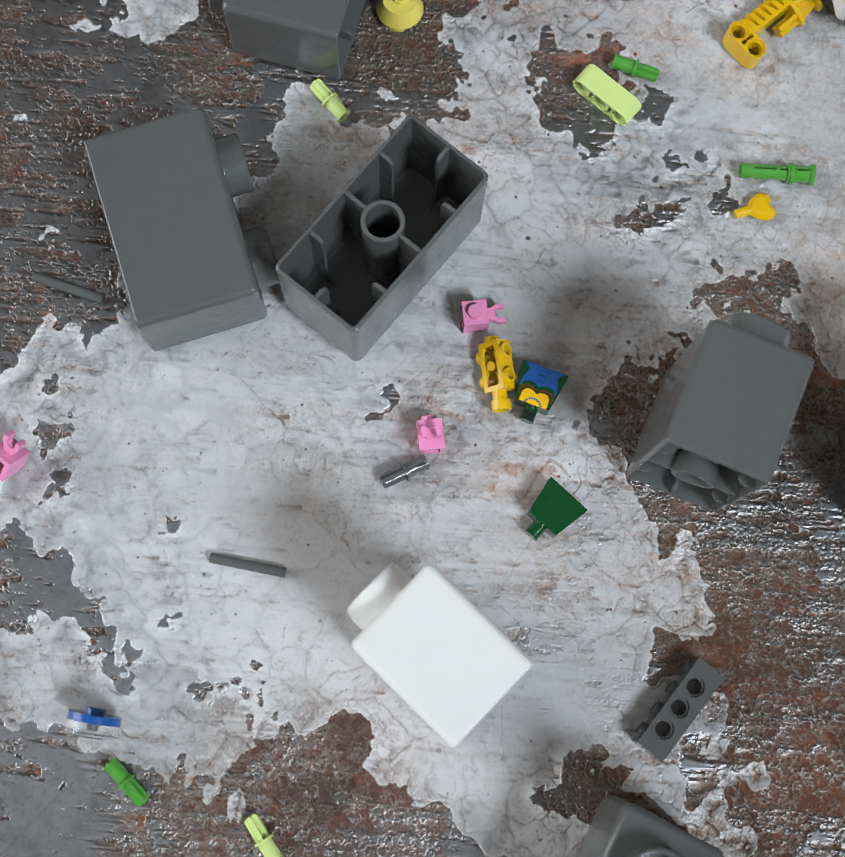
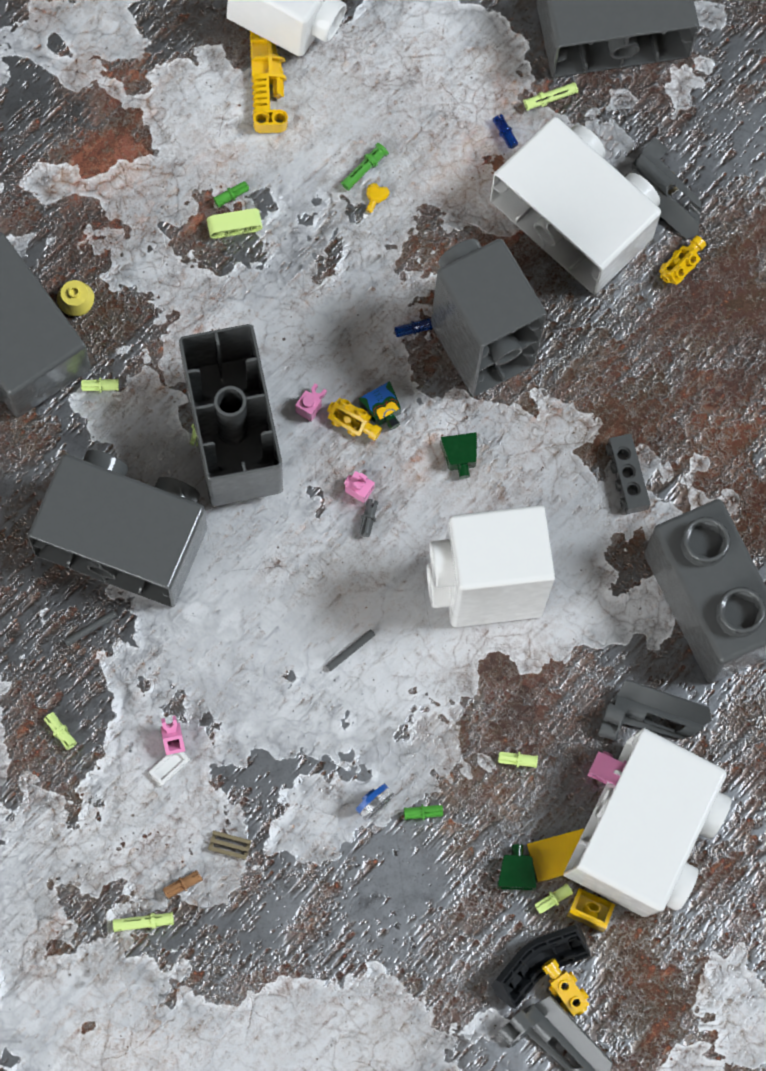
camera: 50 degrees left, 5 degrees down
none -> clear blue axle [394,318,432,337]

